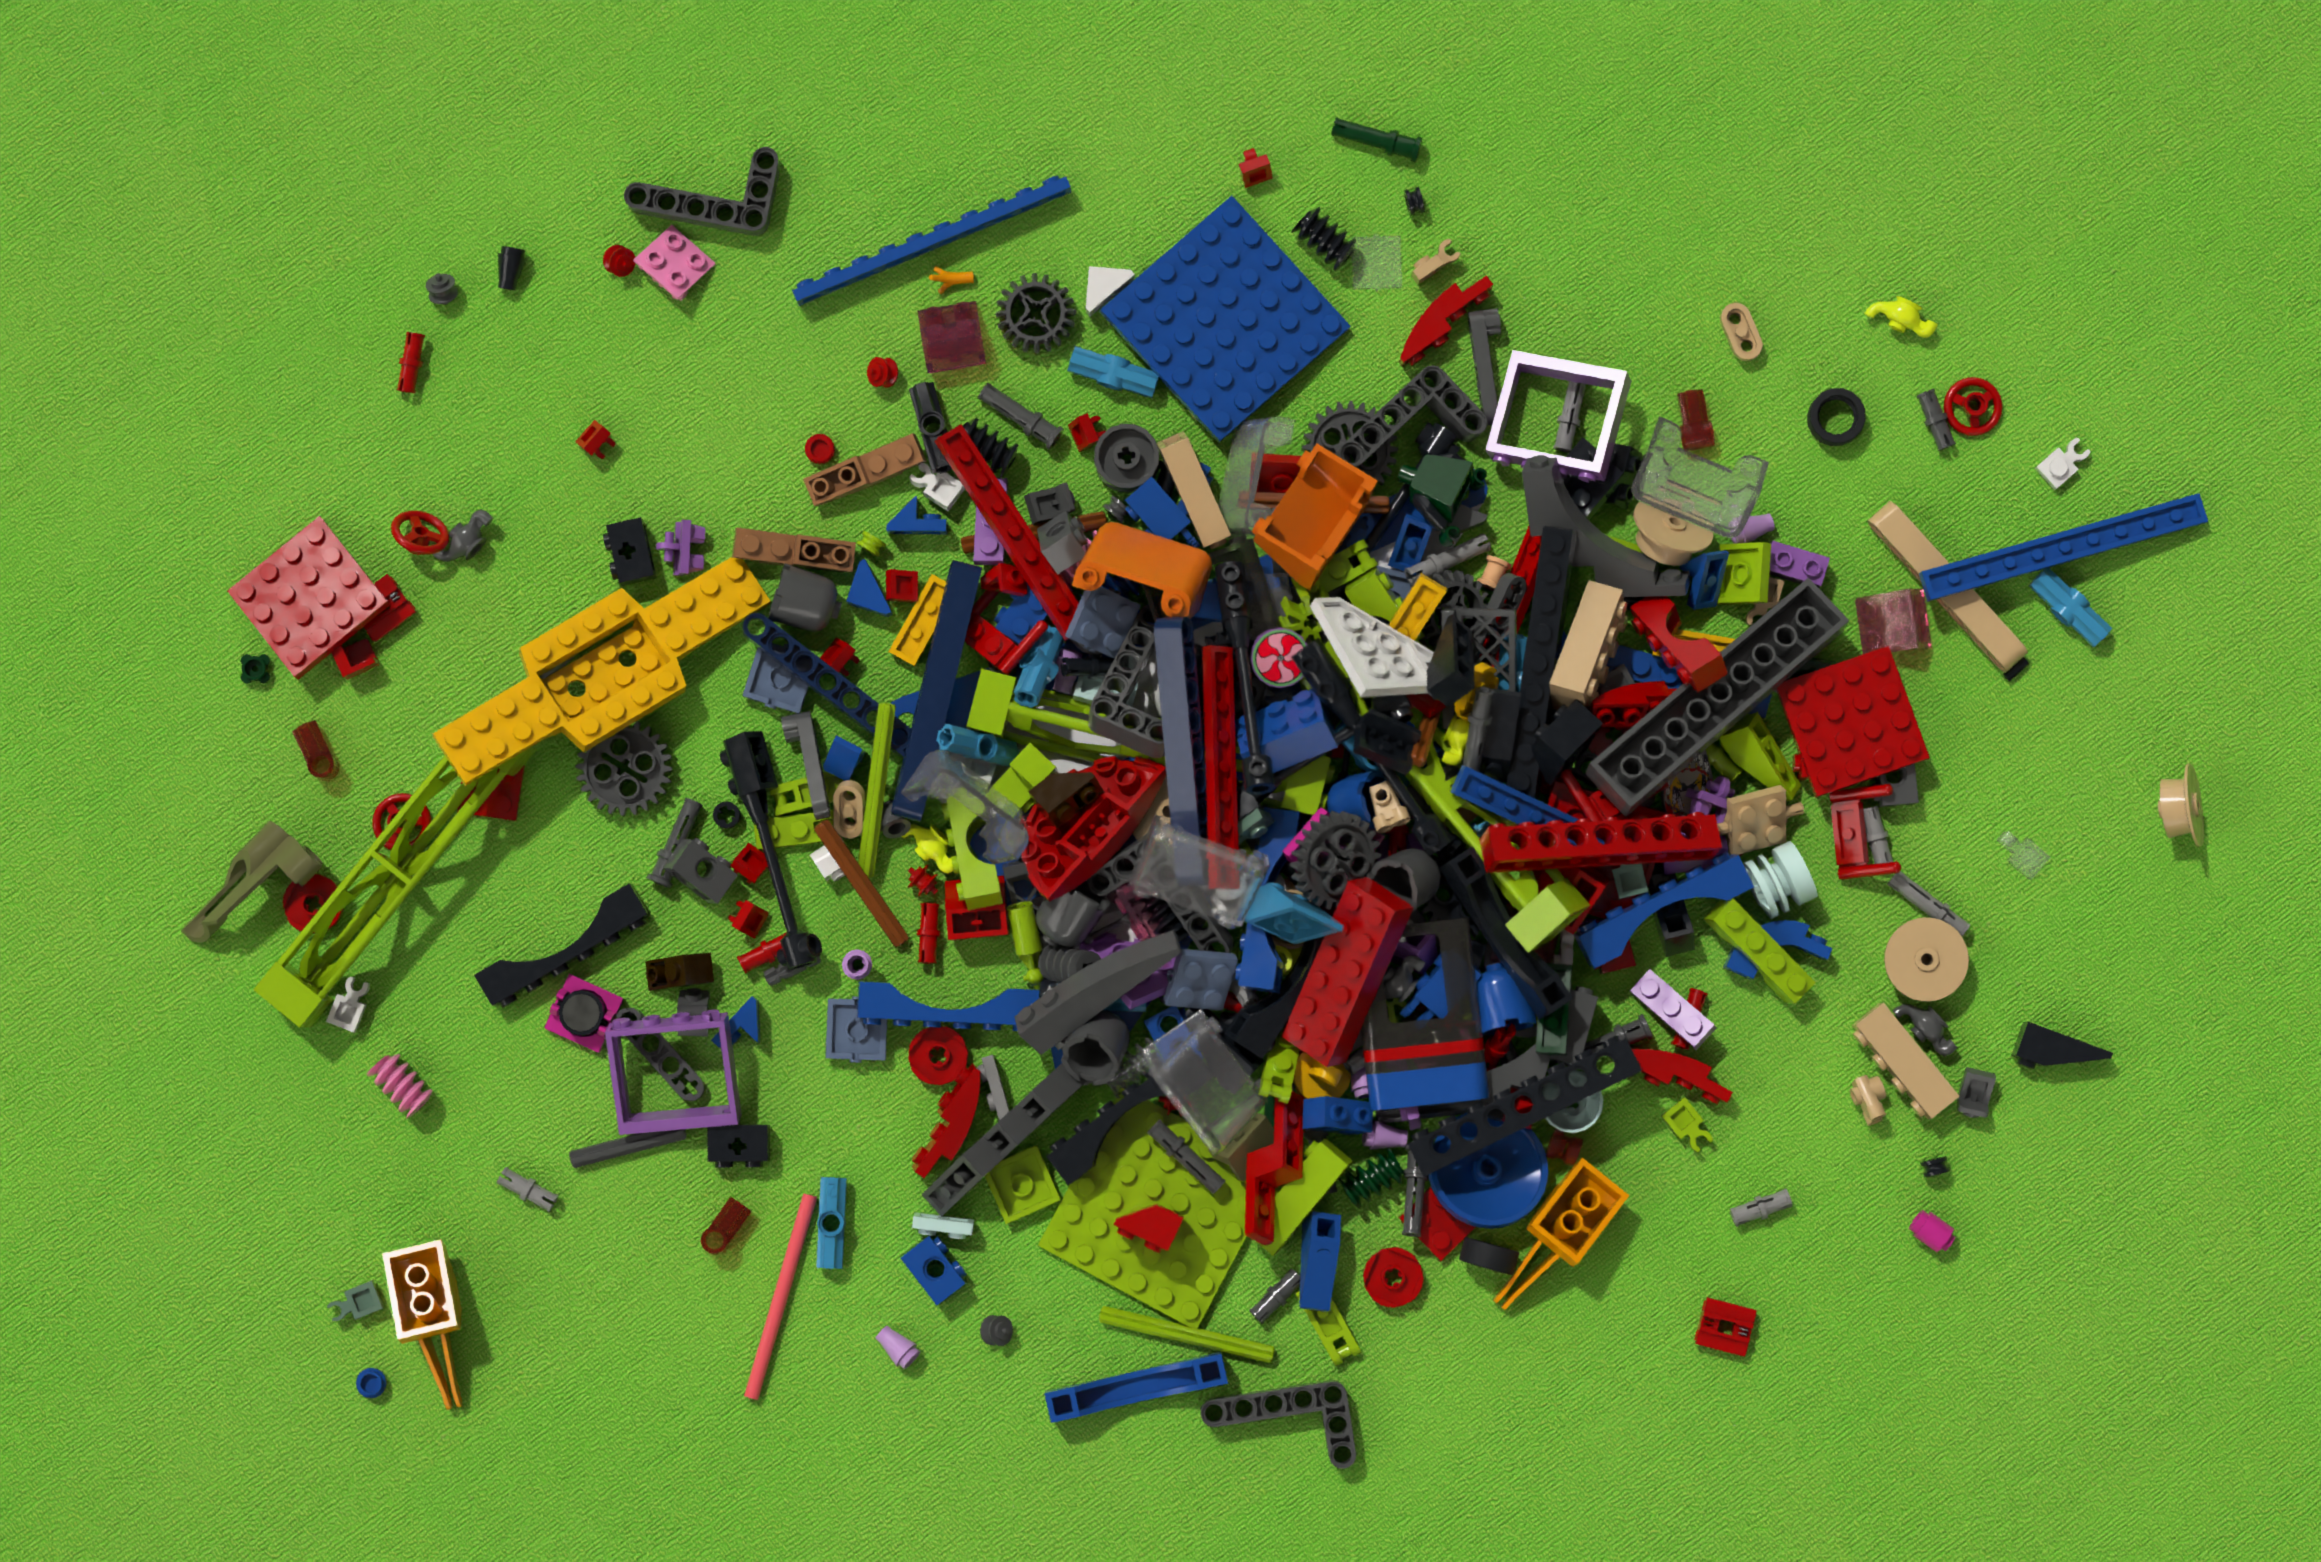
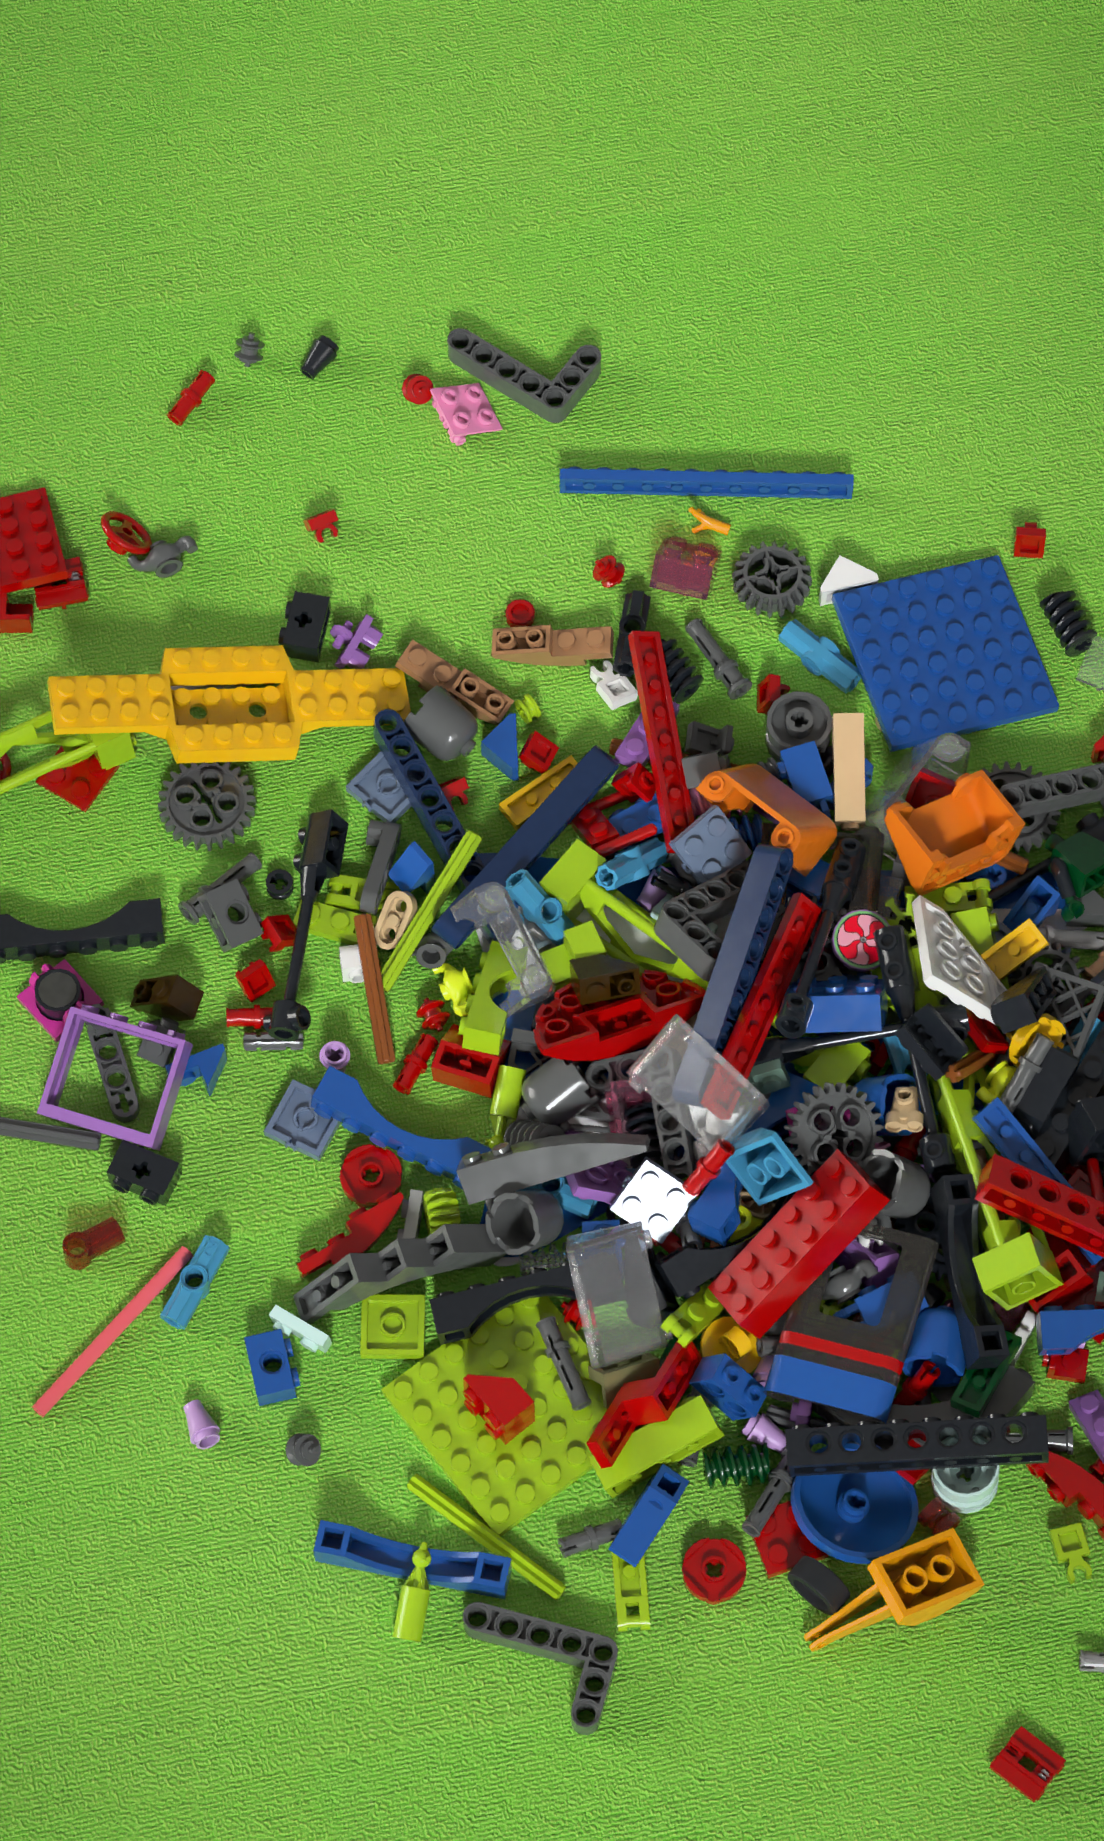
camera: 25 degrees right, 20 degrees down
blue slope [886,496,948,535] -> none
none -> lime wheel [392,1542,431,1642]
none -> lime gear [423,1187,461,1236]
none -> red pin [682,1139,735,1197]

